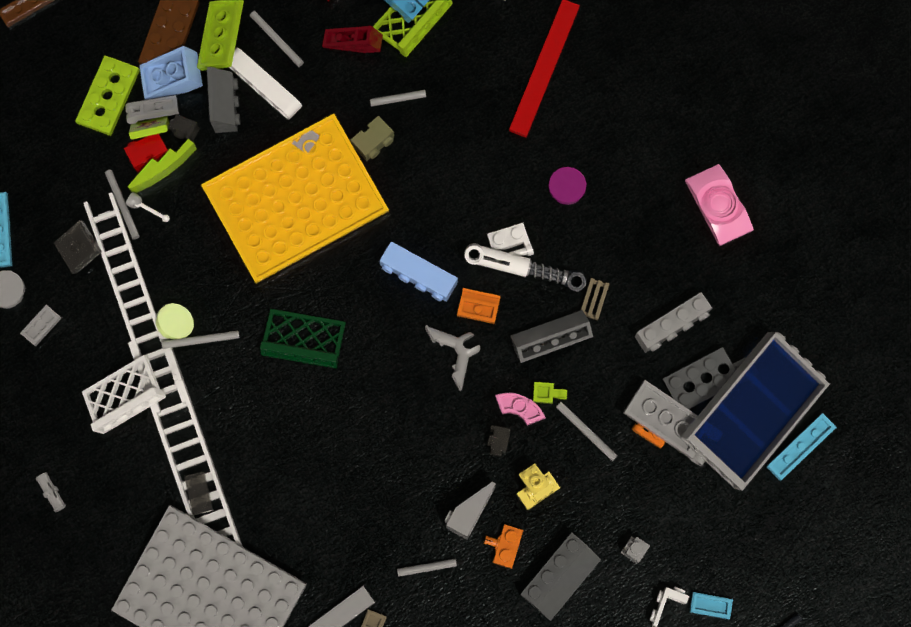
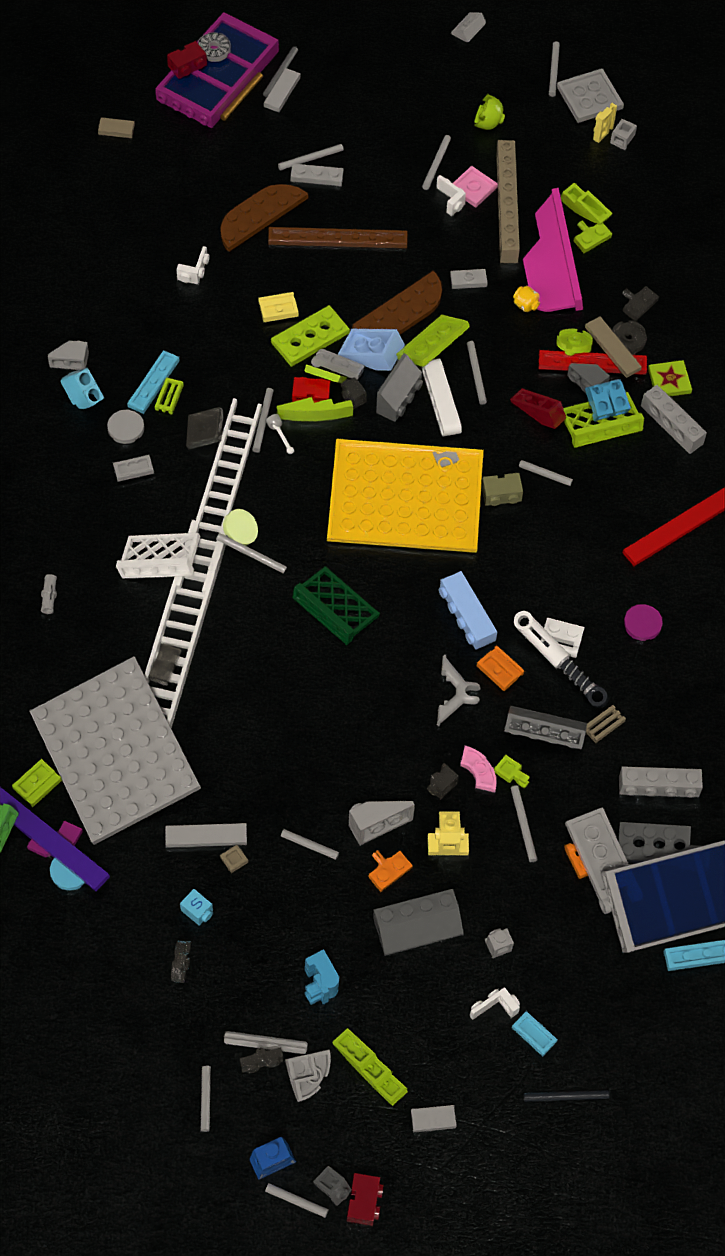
camera: 30 degrees right, 15 degrees down
none -> lime tile [155,377,184,414]
none -> light yellow plate [259,292,298,322]

